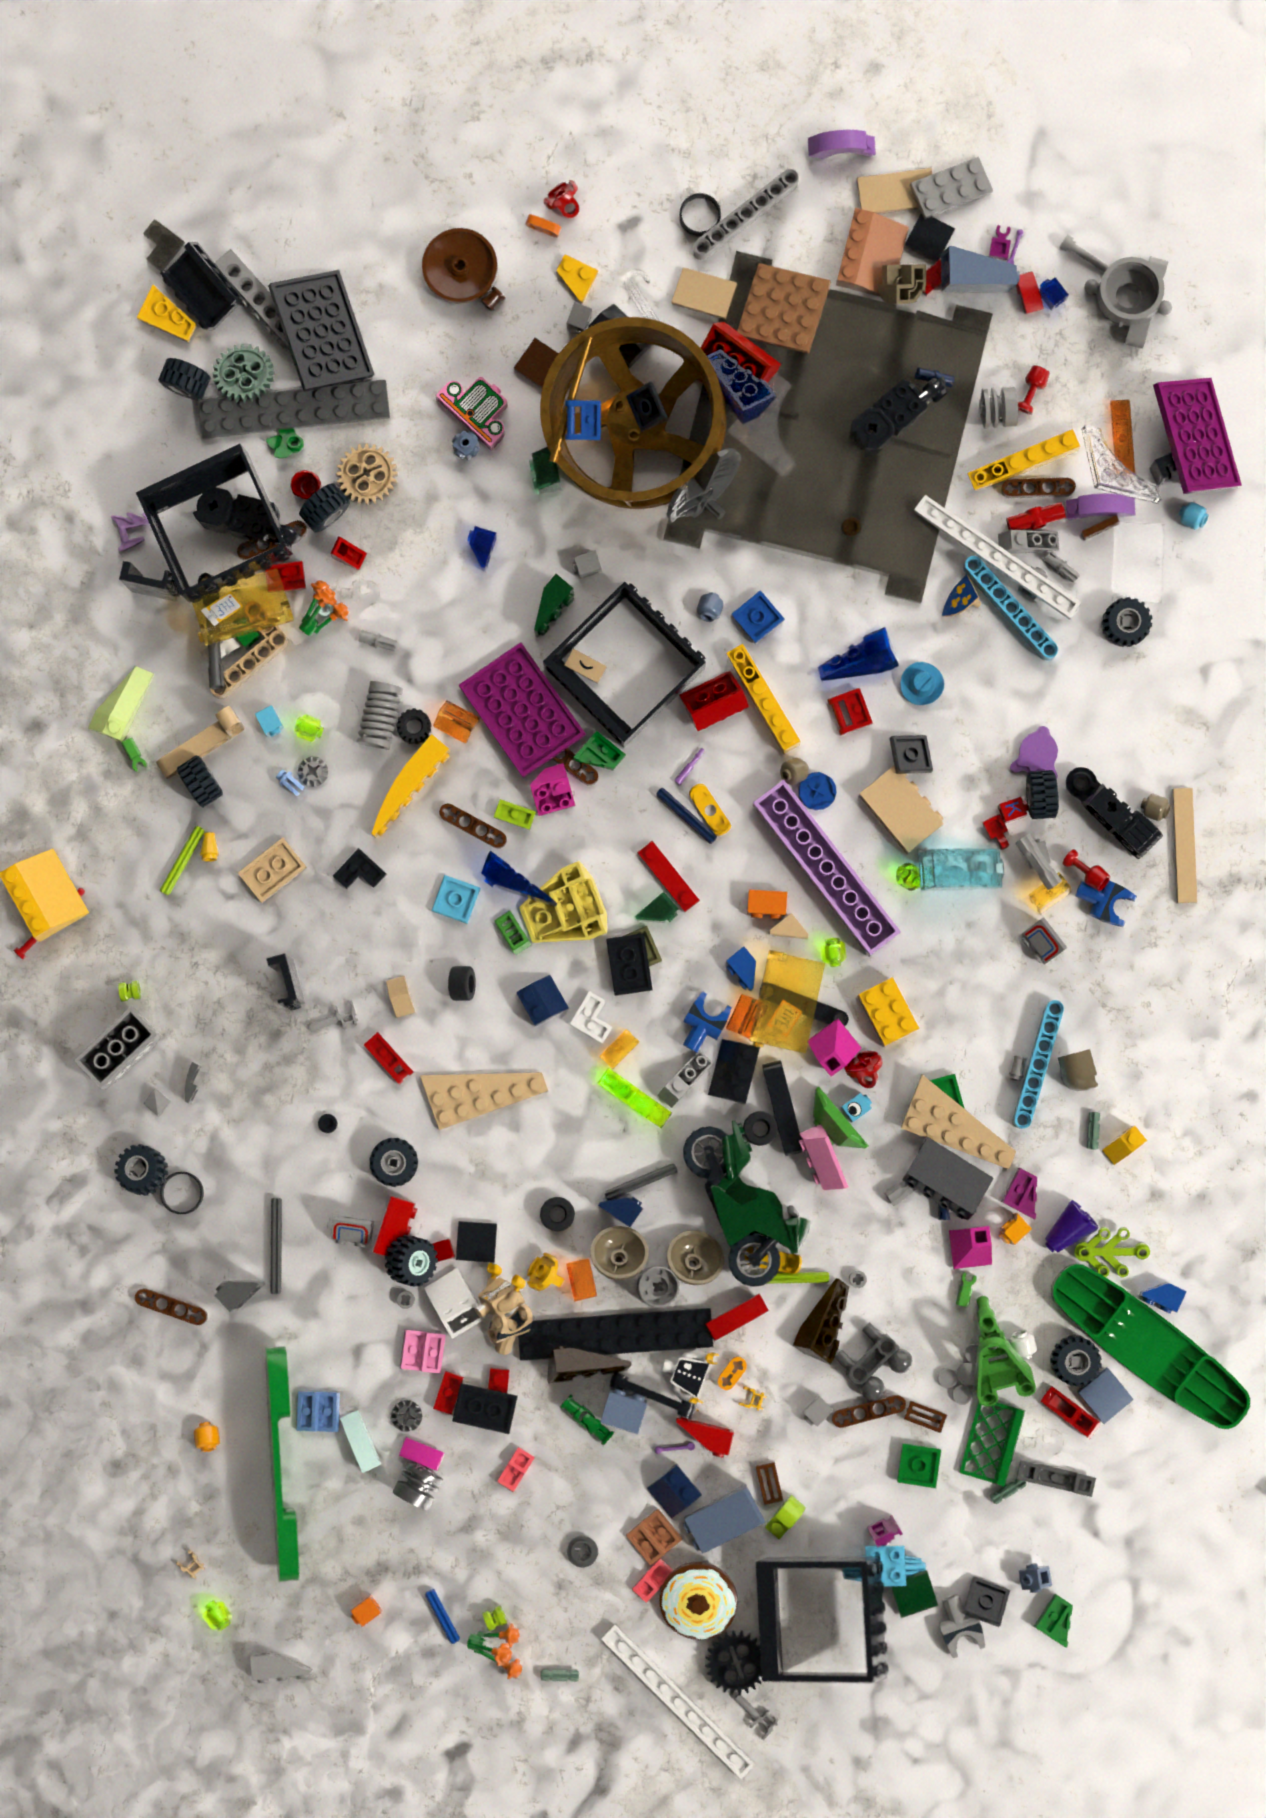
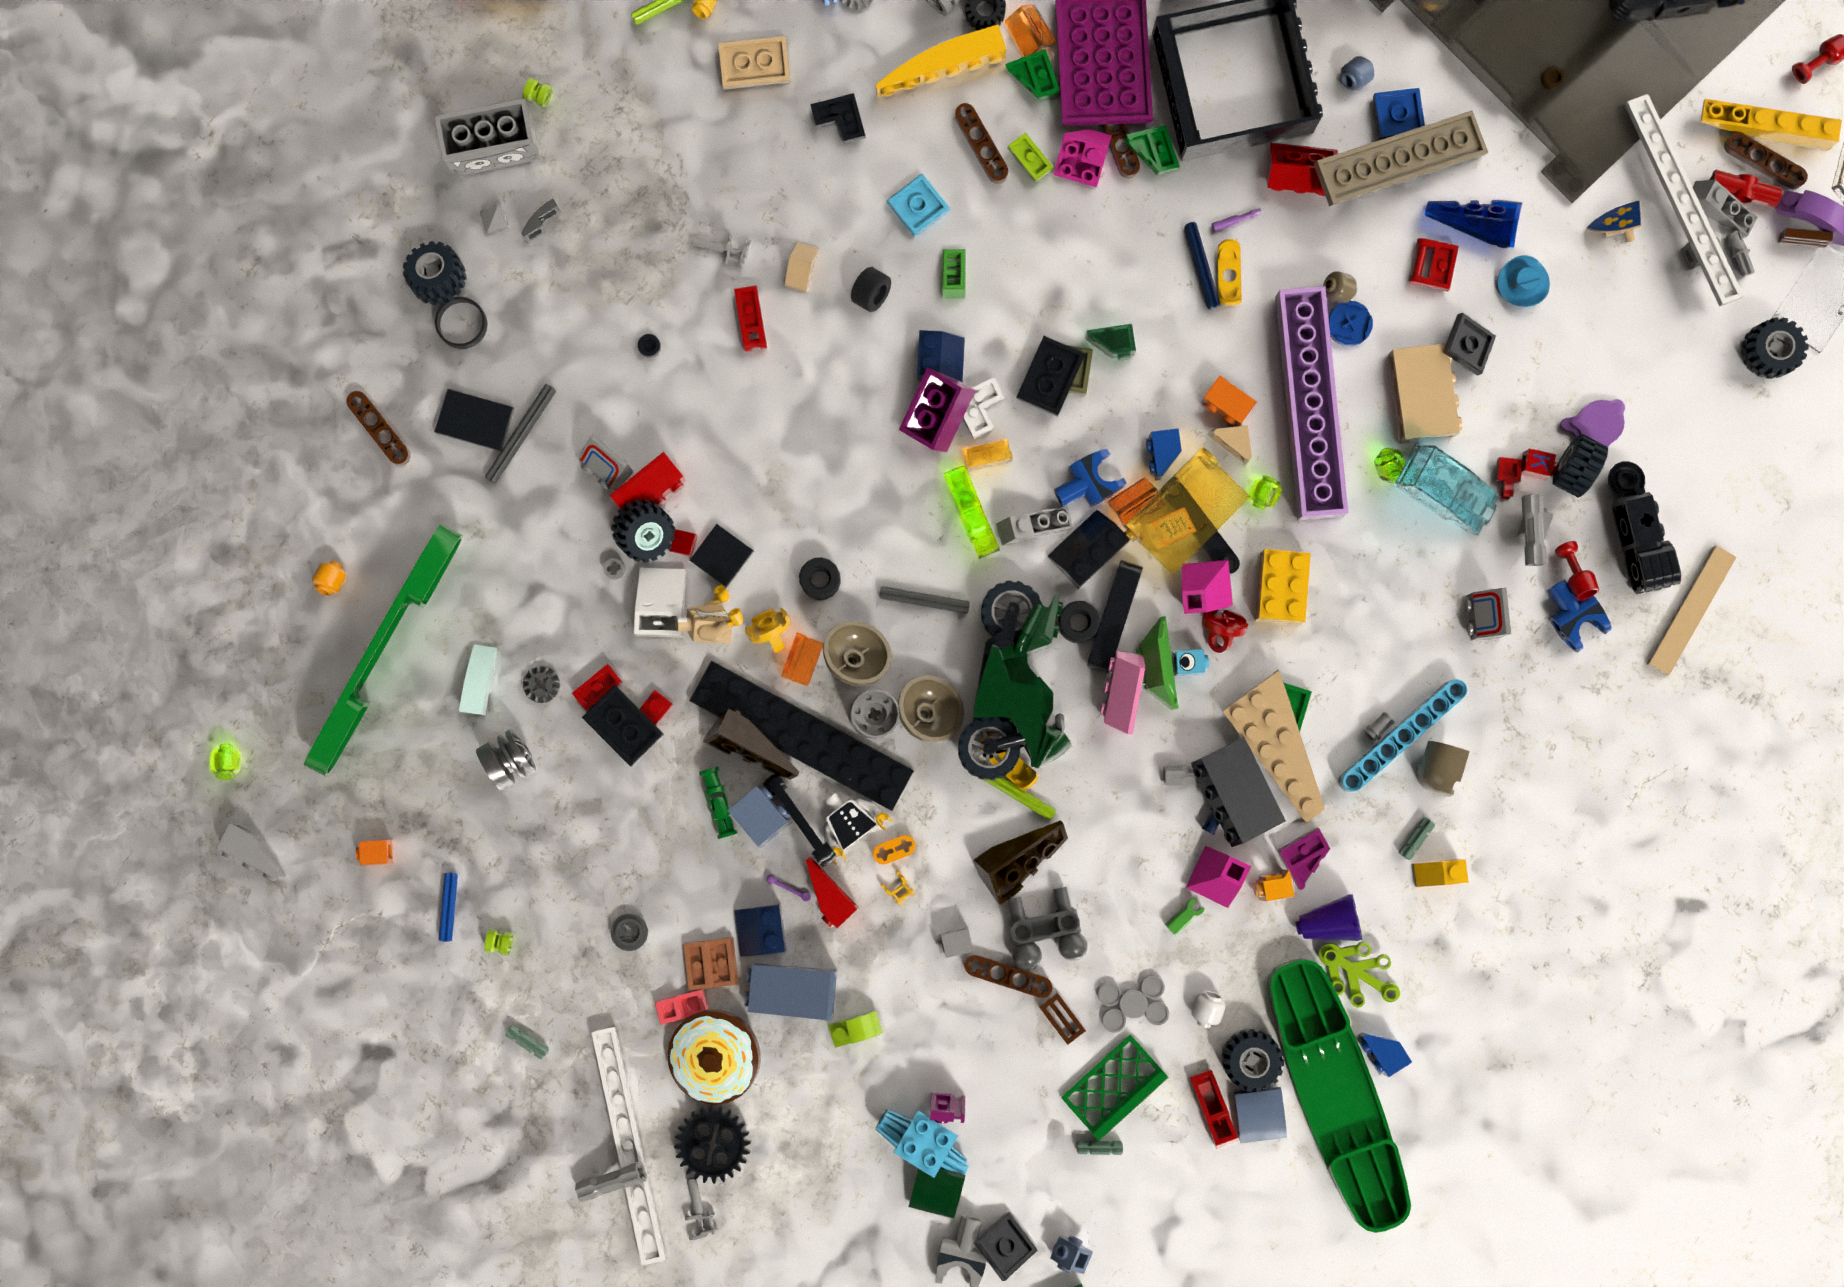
camera: 30 degrees right, 0 degrees up
tan piece [176,1549,205,1579] -> none
dark grey slope [214,1280,265,1312] -> none
black panel [266,953,305,1011] -> none
medium blue slope [297,1391,340,1432] -> none
black wheel [369,1138,418,1187] -> none
dark pink slope [399,1437,445,1471] -> none
bright pink slope [400,1329,446,1374] -> none
tan wing [420,1073,548,1130] -> none
orange plant [467,1623,523,1680] -> none
clear blue wedge [481,851,557,907] -> none
tan connector [488,1304,533,1355] -> none
coral slope [497,1447,535,1492] -> none
light yellow wedge [519,861,607,943] -> none
tan tile [564,649,607,684] -> none
dark blue slope [598,1197,643,1227] -> none
red plate [637,841,700,912] -> none
red slope [705,1294,769,1341] -> none
yellow slope [726,644,801,754] -> none
reddish brown tile [756,1462,783,1505] -> none
black door [756,1557,889,1683] -> none
light grey bush [849,1271,867,1288] -> none
green plate [897,1443,942,1488] -> none
medium azure beam [963,556,1058,661] -> none
bright green connector [974,1296,1036,1407] -> none
light grey wheel [979,386,1018,429] -> none
dark grey slope [1016,1460,1096,1497] -> none
clear yellow hinge [1029,872,1071,915] -> none
dark tan head [1141,794,1171,821] -> none
none -> black tile [434,389,514,452]
none -> light grey axle [575,1162,647,1202]
none -> magenta slope [899,368,976,452]
none -> green wing [1005,49,1060,101]
none -> dark tan plate [1313,110,1488,207]

